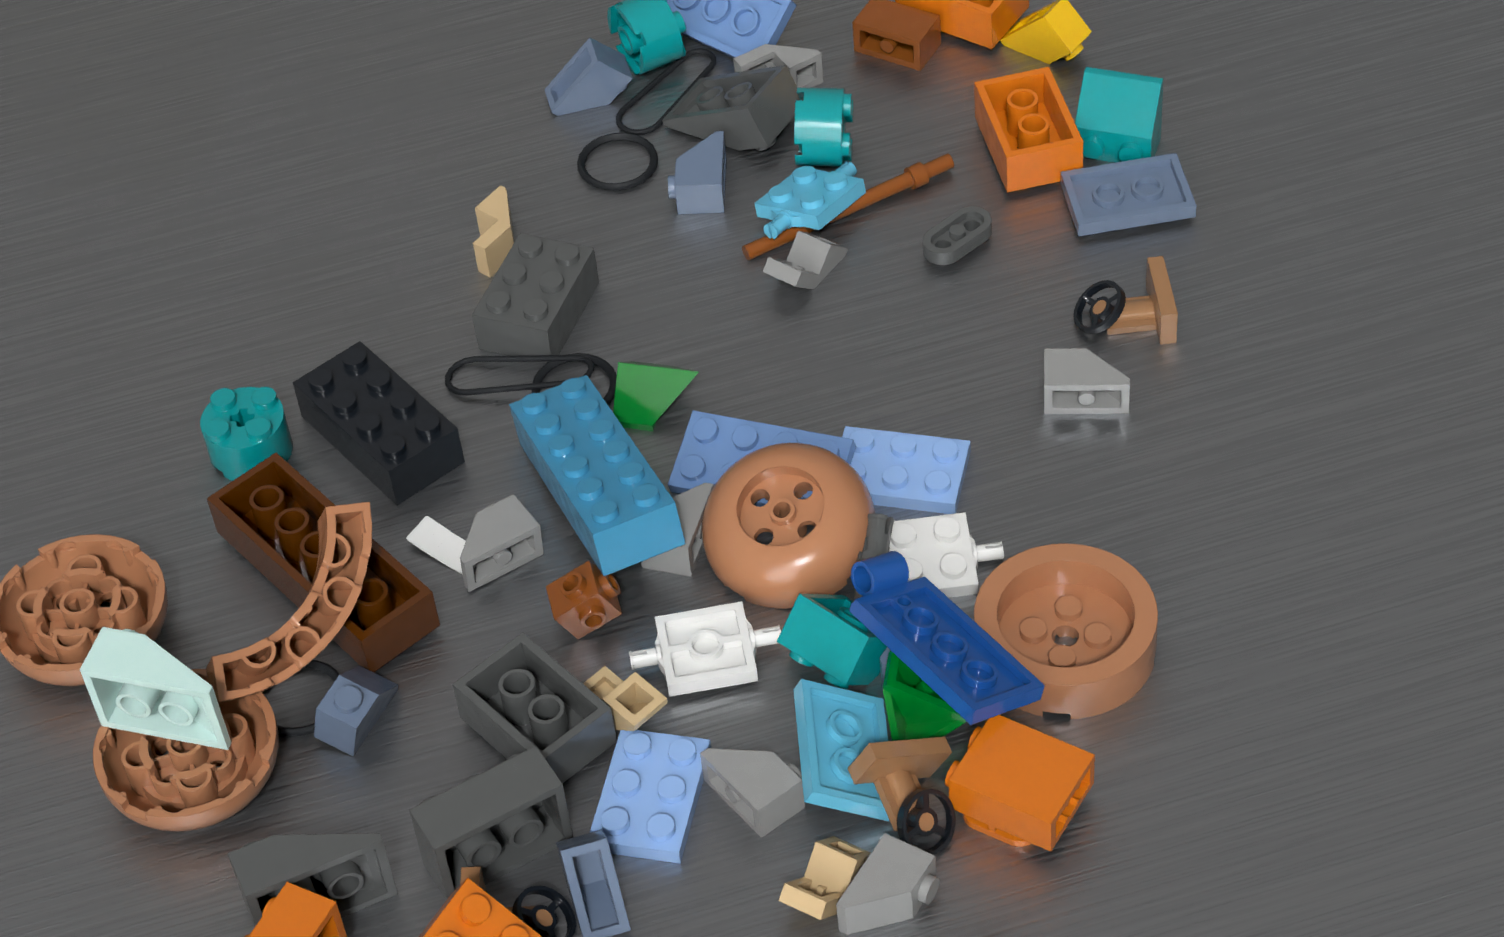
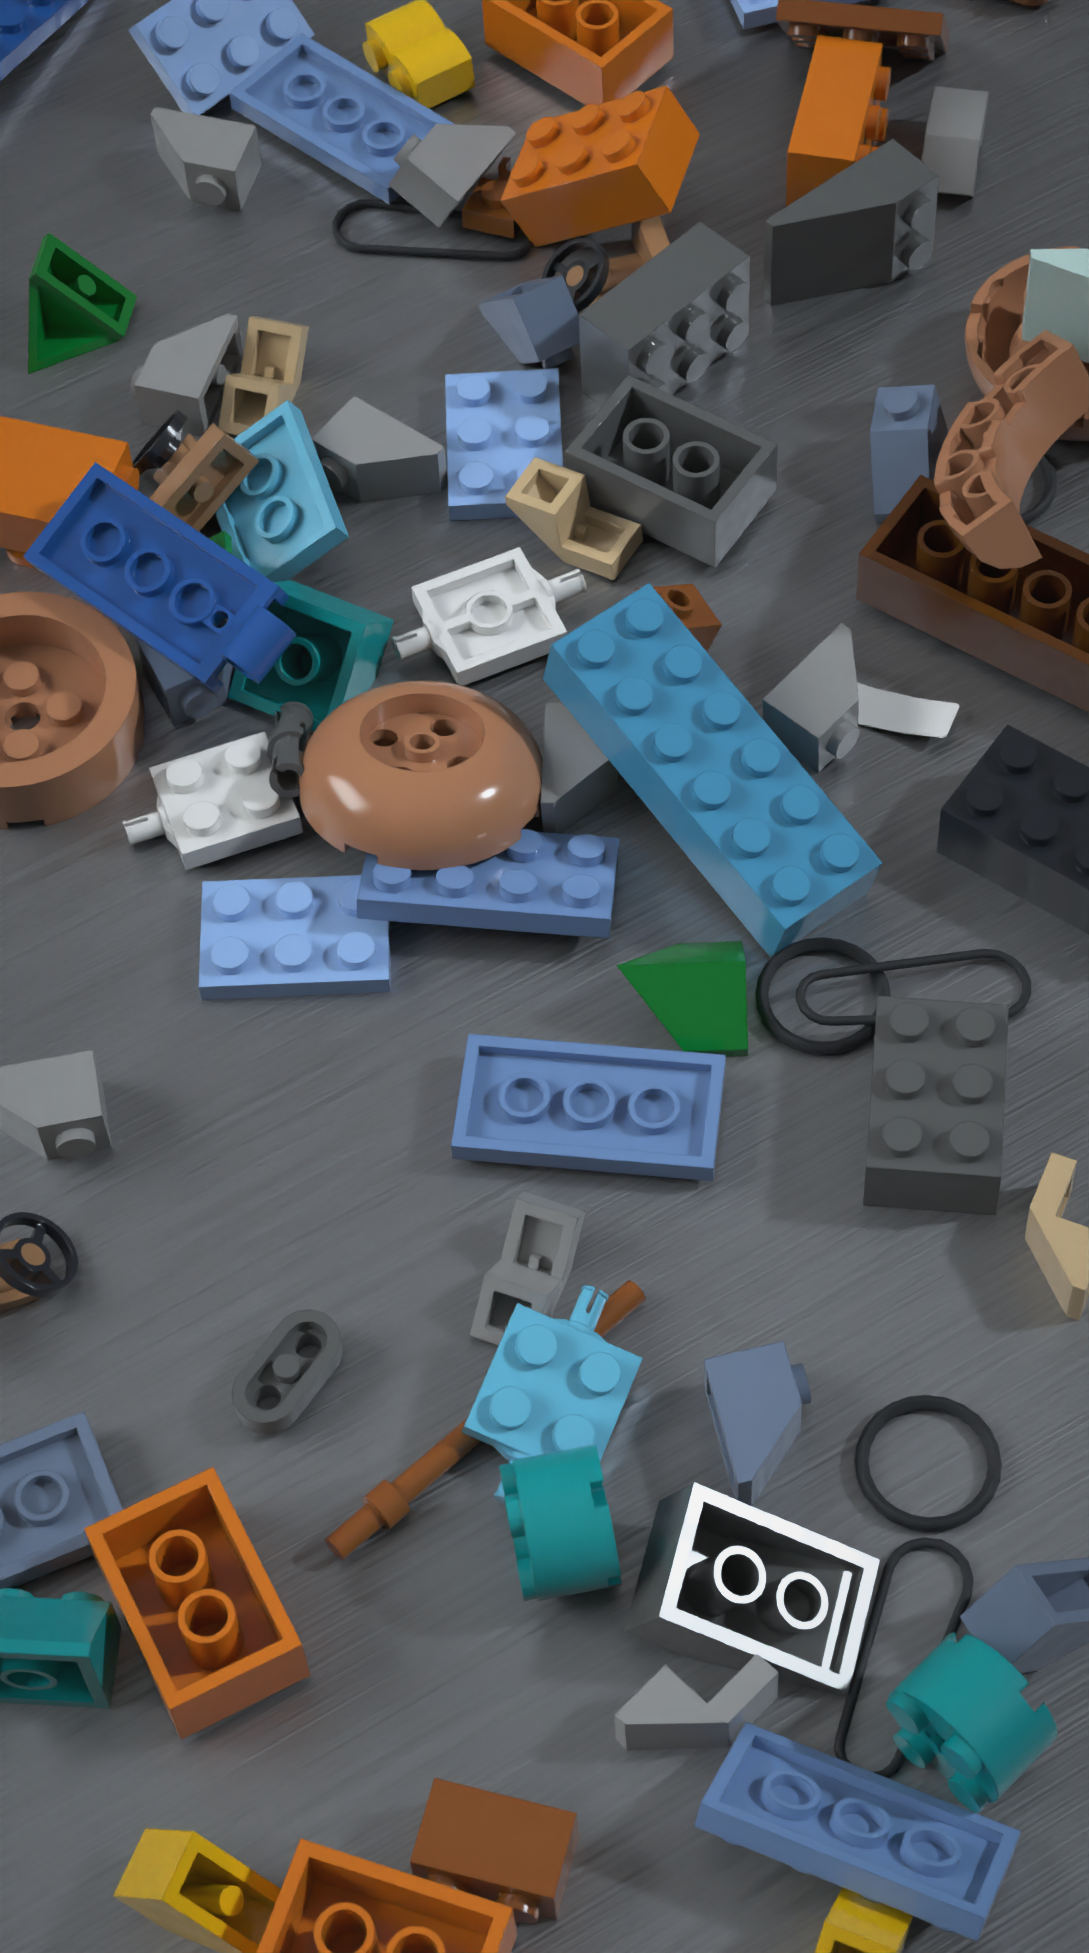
camera: 165 degrees right, 10 degrees up
none -> medium blue plate [451,1034,726,1181]

